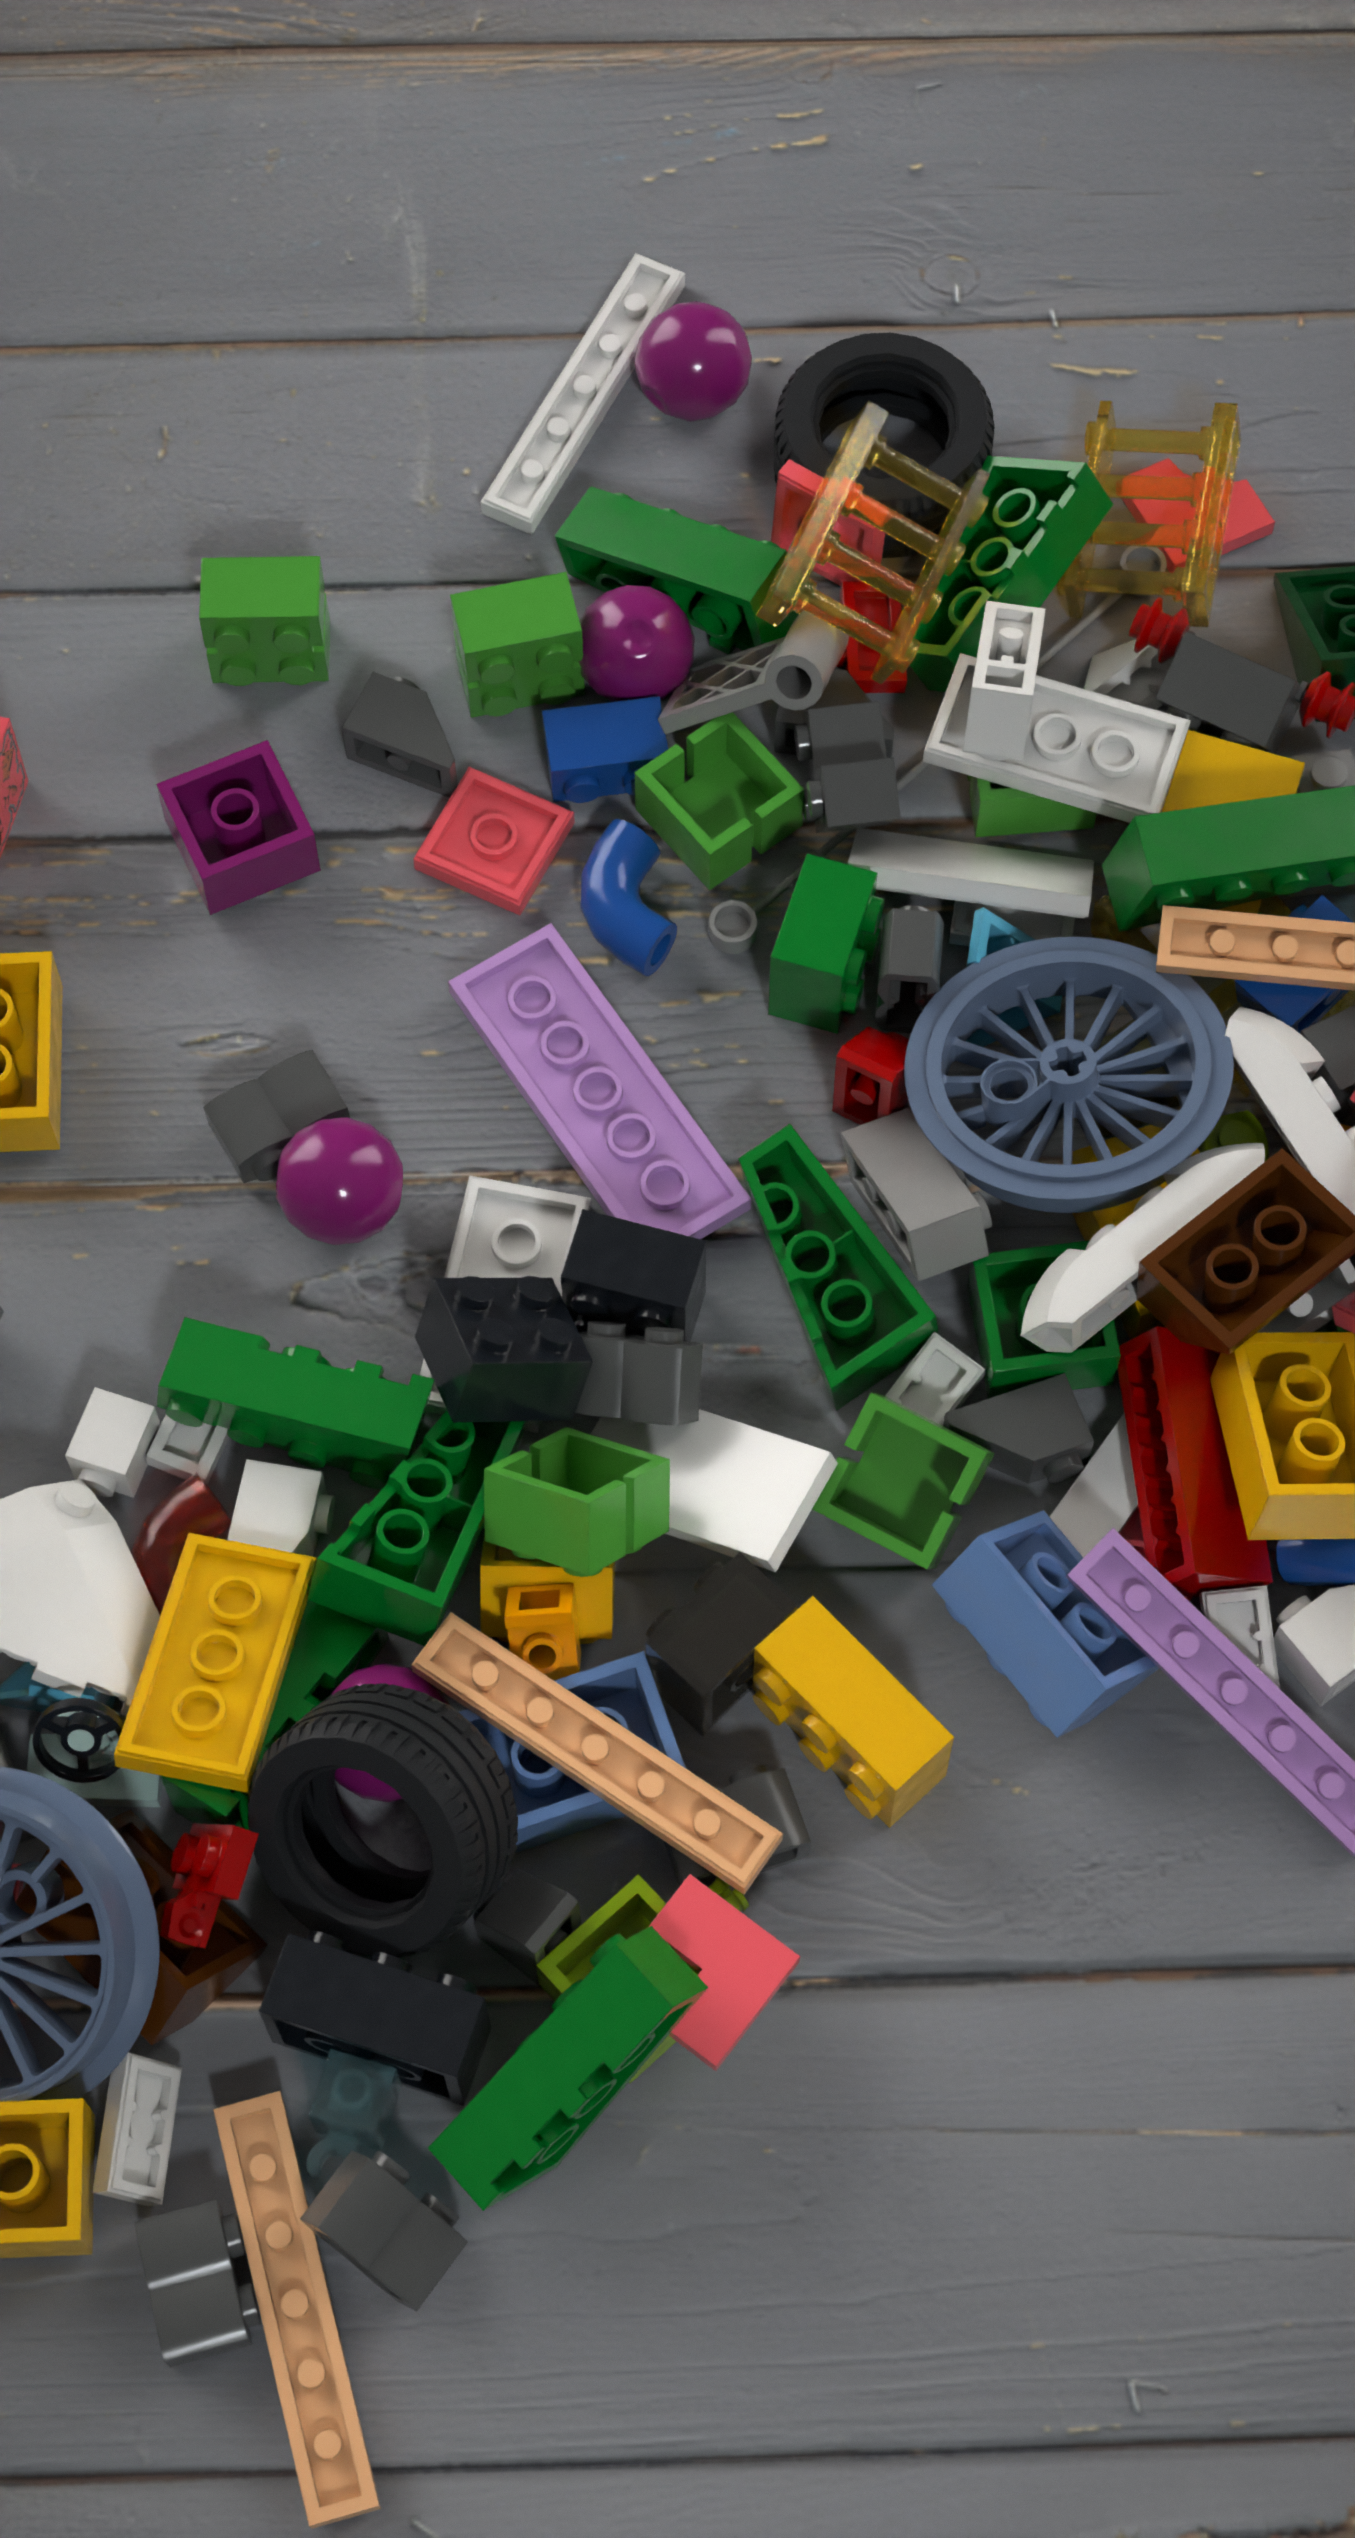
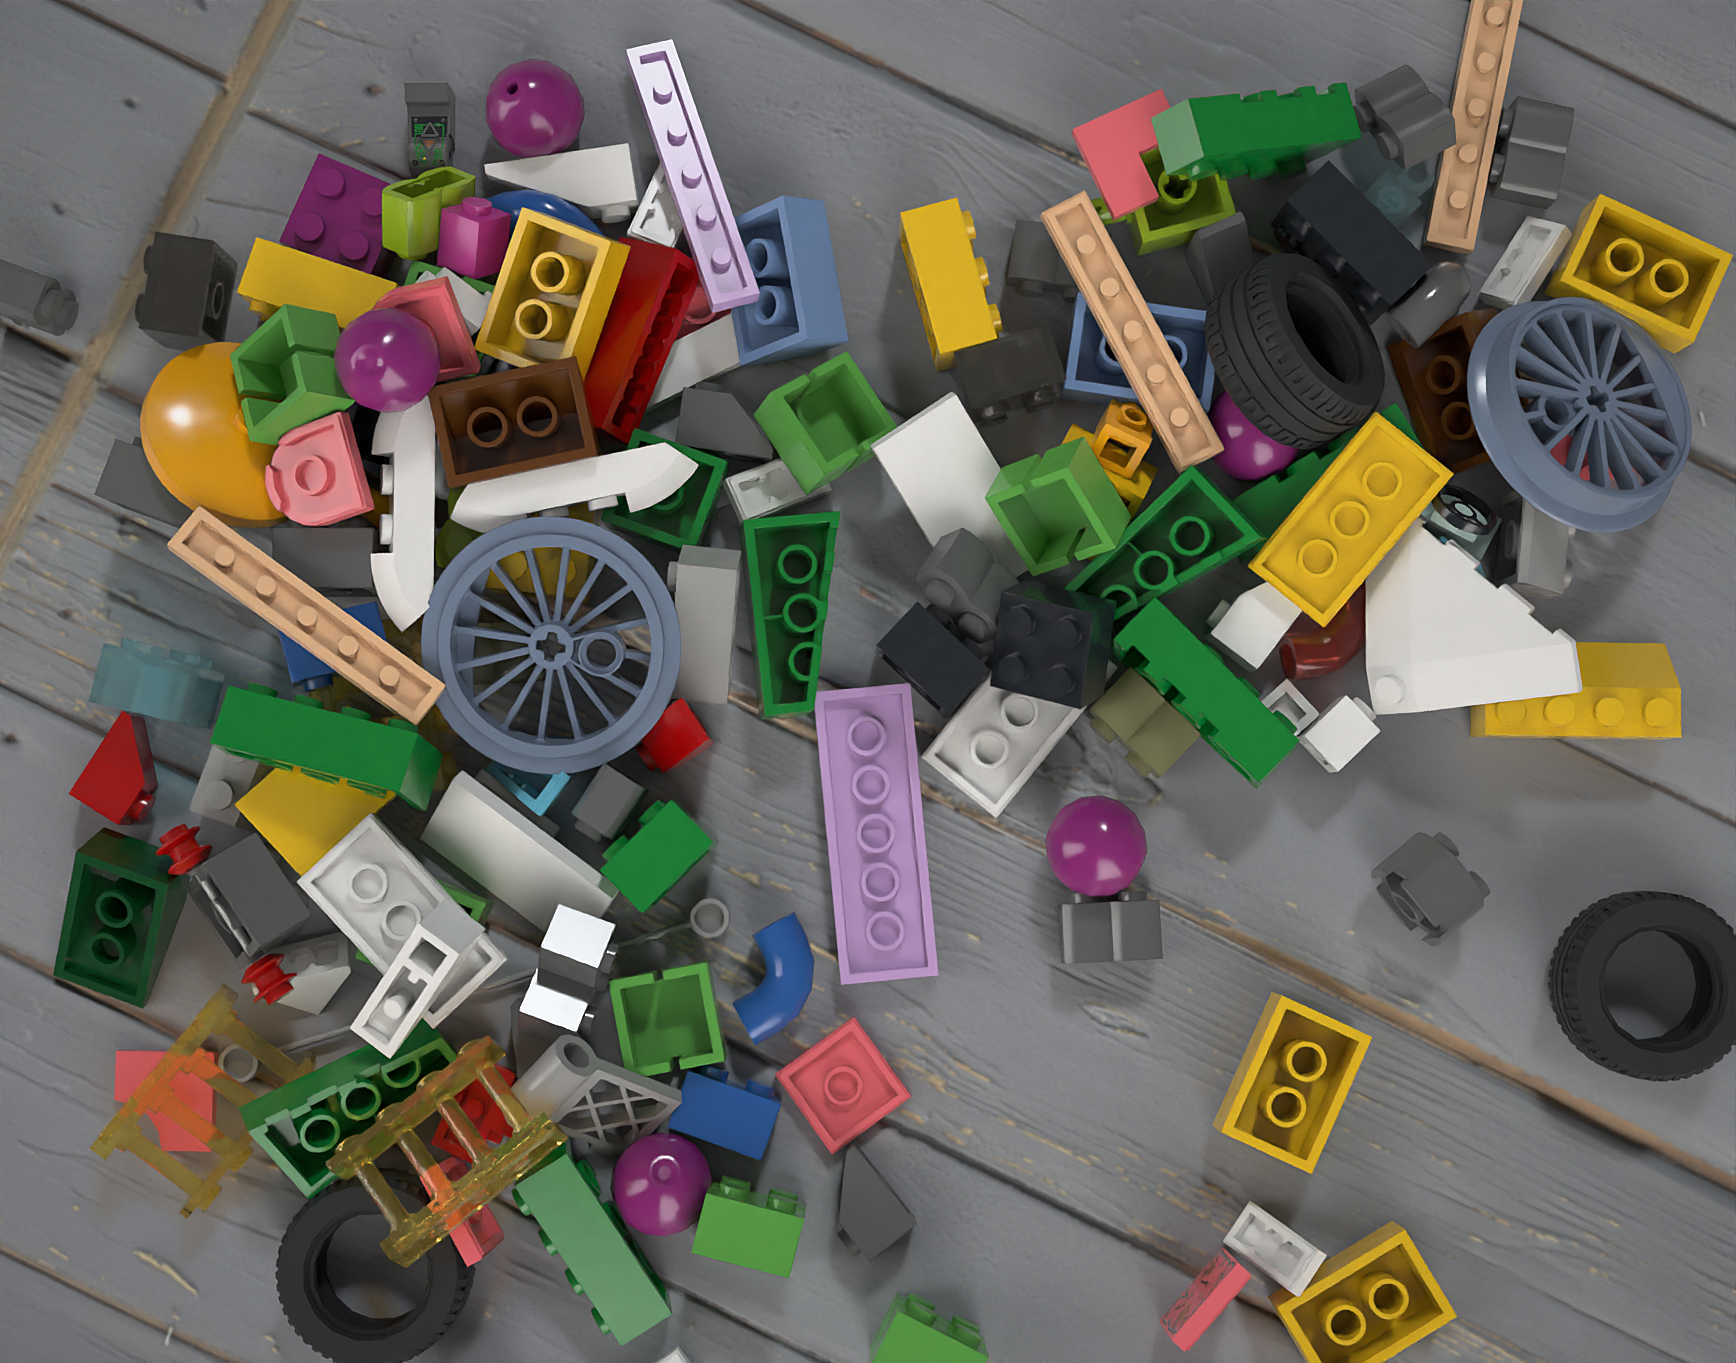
camera: 160 degrees left, 20 degrees up
magenta brick [156,740,321,915] -> none
red hinge [160,1823,259,1948] -> none
none -> olive brick [1088,667,1201,778]
none -> dark grey cylinder [1384,261,1471,348]

